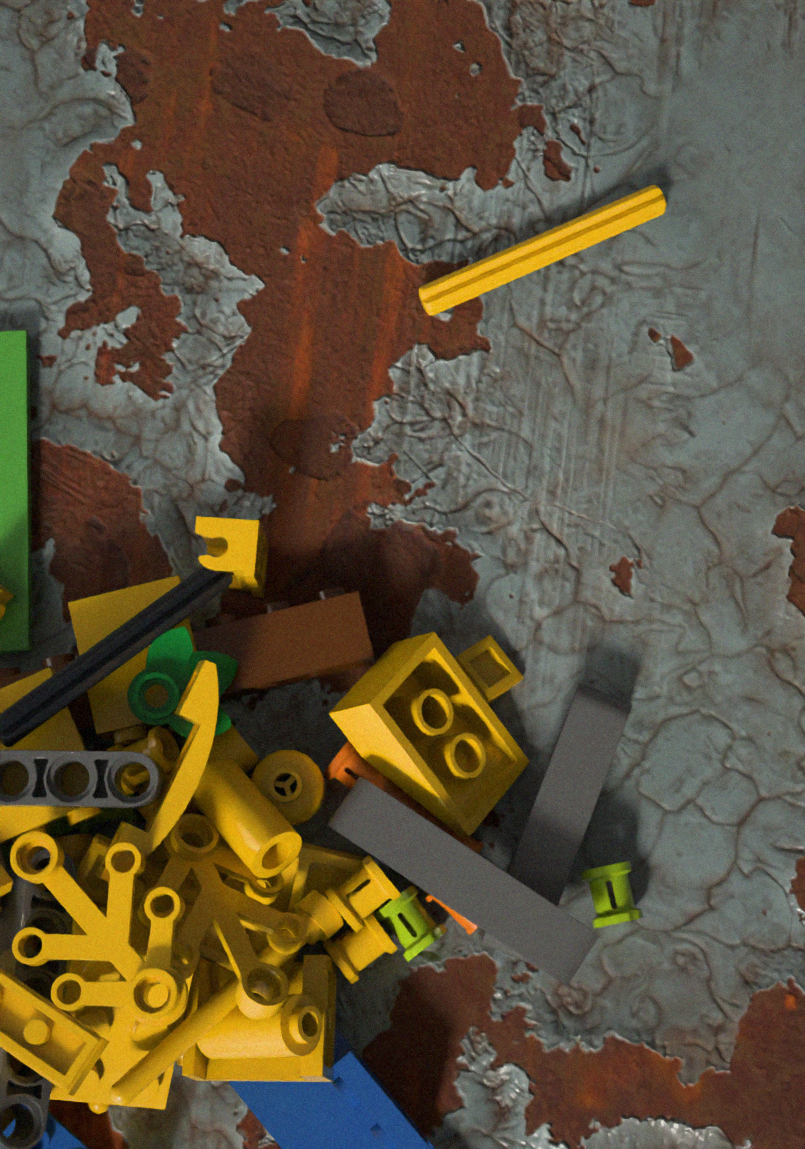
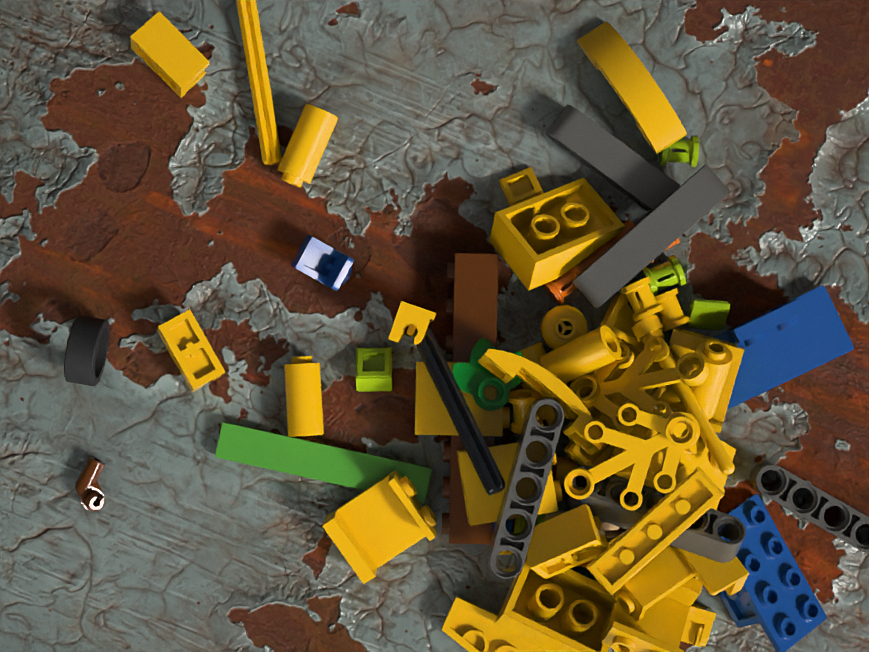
camera: 80 degrees left, 10 degrees up
none -> black tyre [64,315,110,386]
none -> yellow hinge [130,11,210,98]
none -> yellow hinge [157,309,225,393]
none -> yellow brick [277,104,338,188]
none -> yellow brick [284,356,324,437]
none -> blue bracket [290,234,354,291]
none -> lime slope [356,347,392,392]
none -> yellow slope [577,21,687,154]
none -> lime slope [687,299,730,330]

